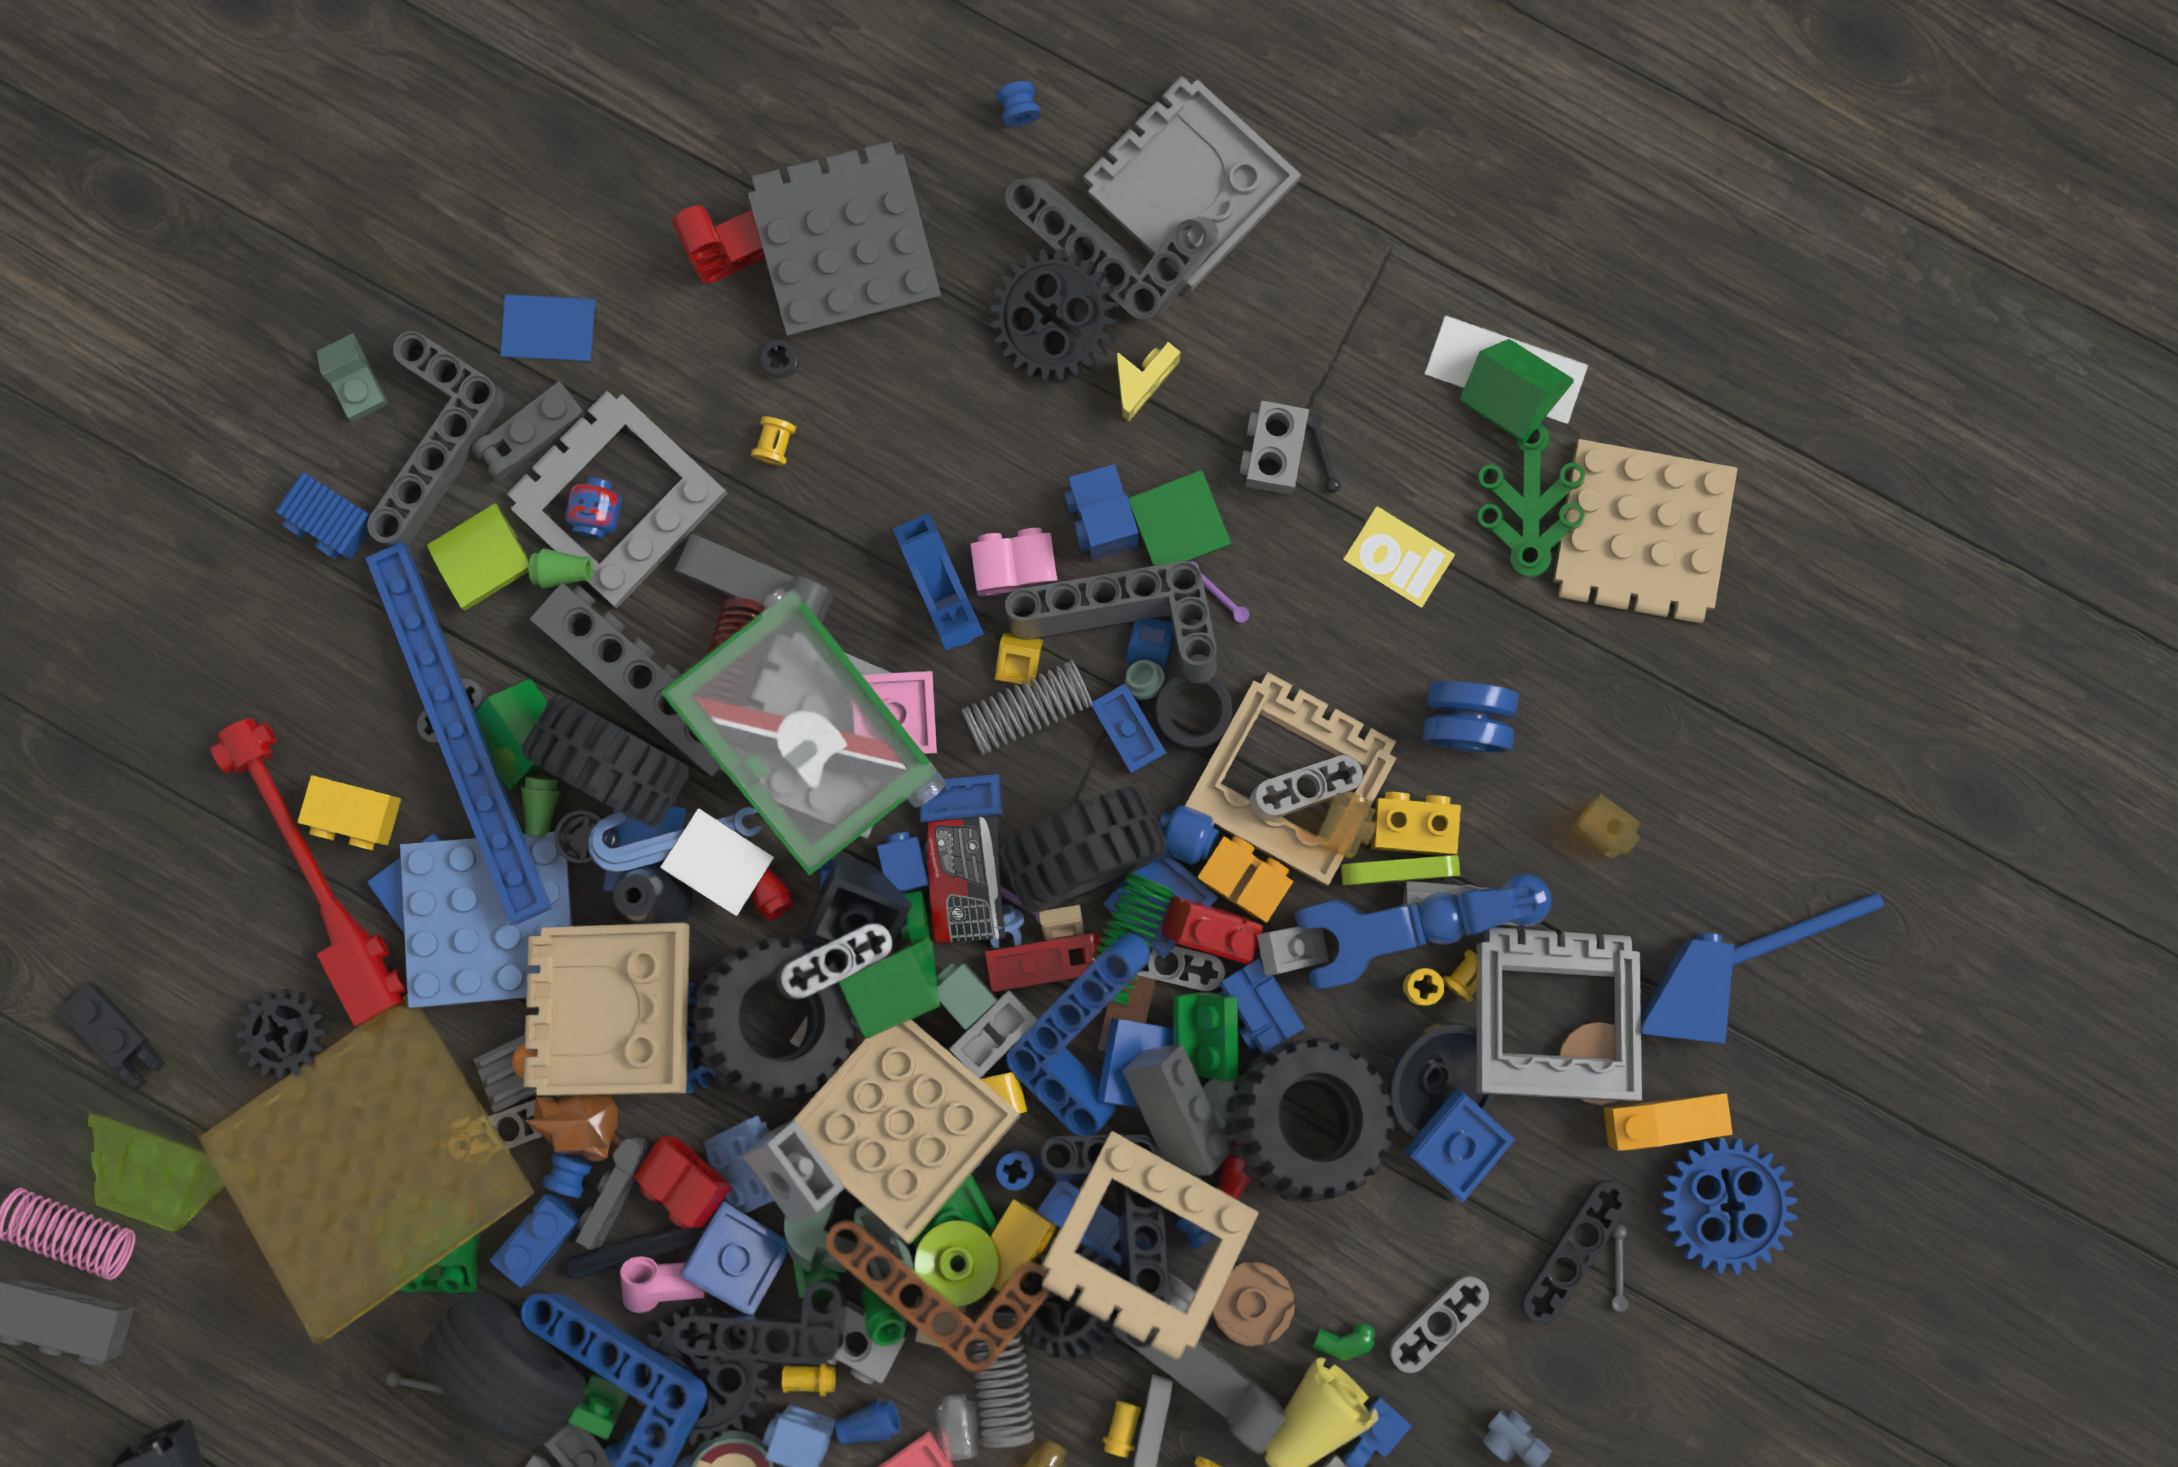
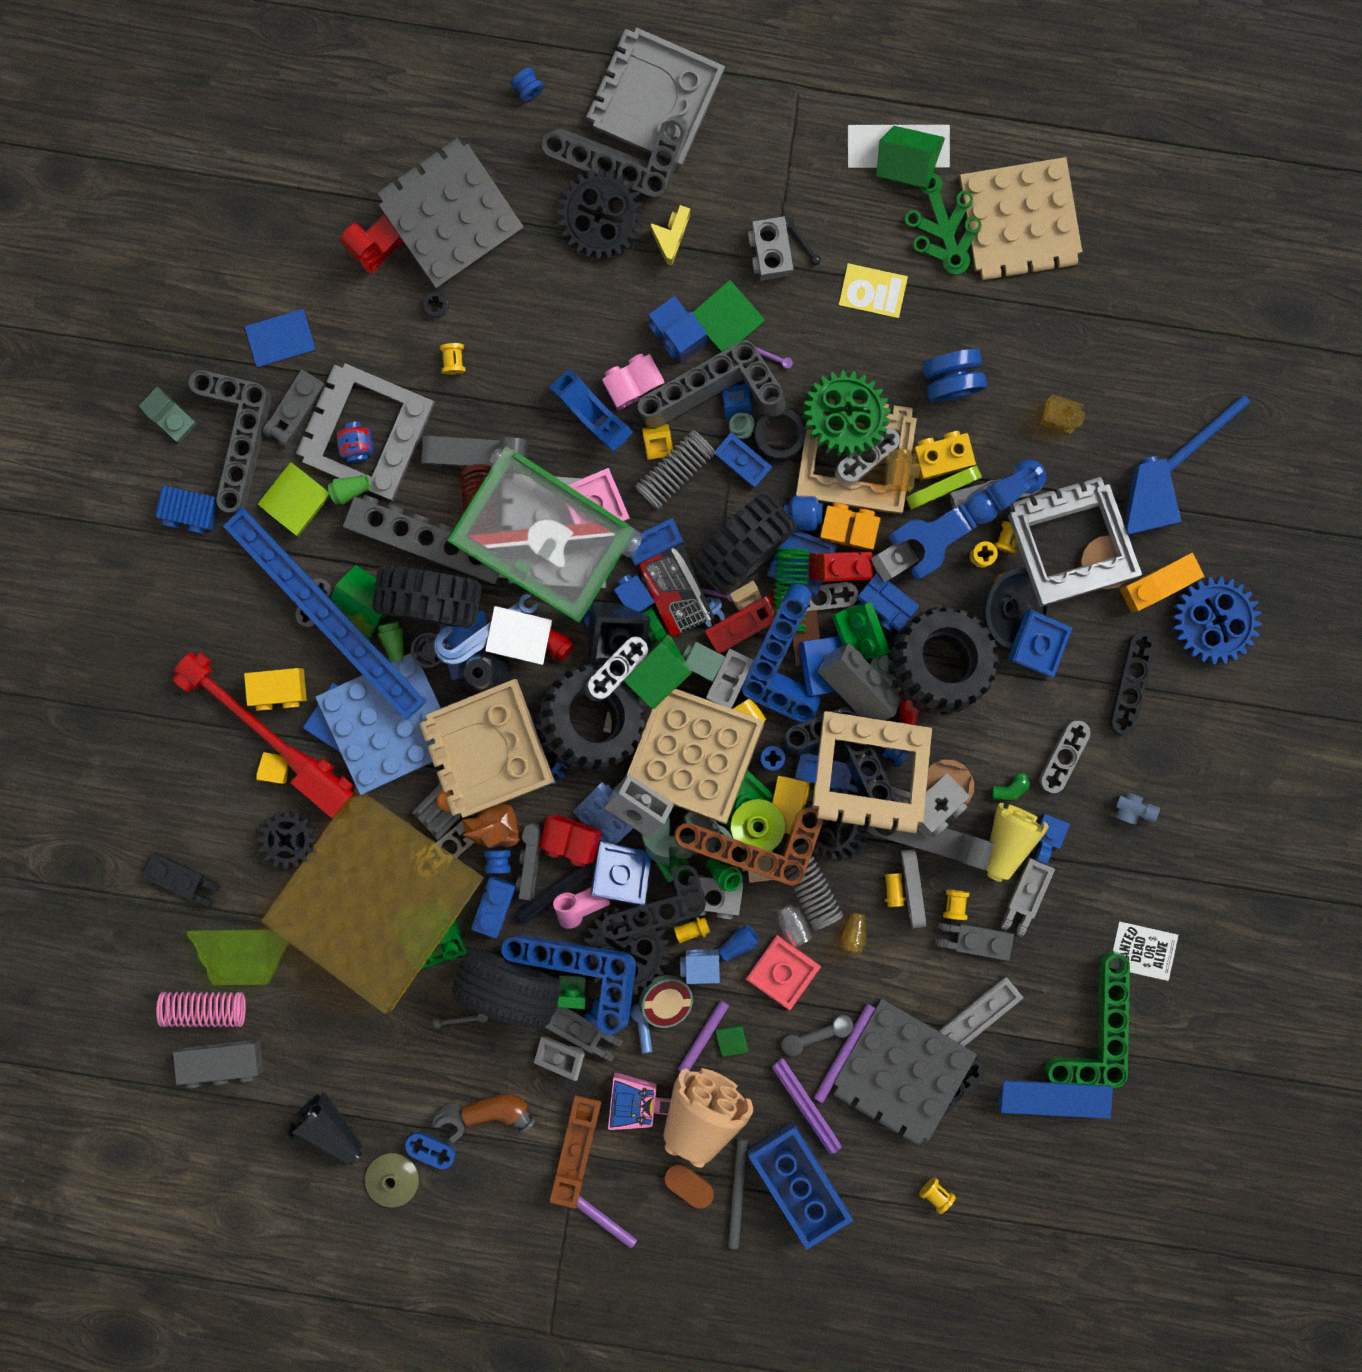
camera: 20 degrees left, 5 degrees up
dark grey hinge [1610,1224,1628,1312] -> none
none -> yellow slope [256,752,289,784]
none -> green gear [802,370,891,458]
none -> light grey brick [917,773,970,838]

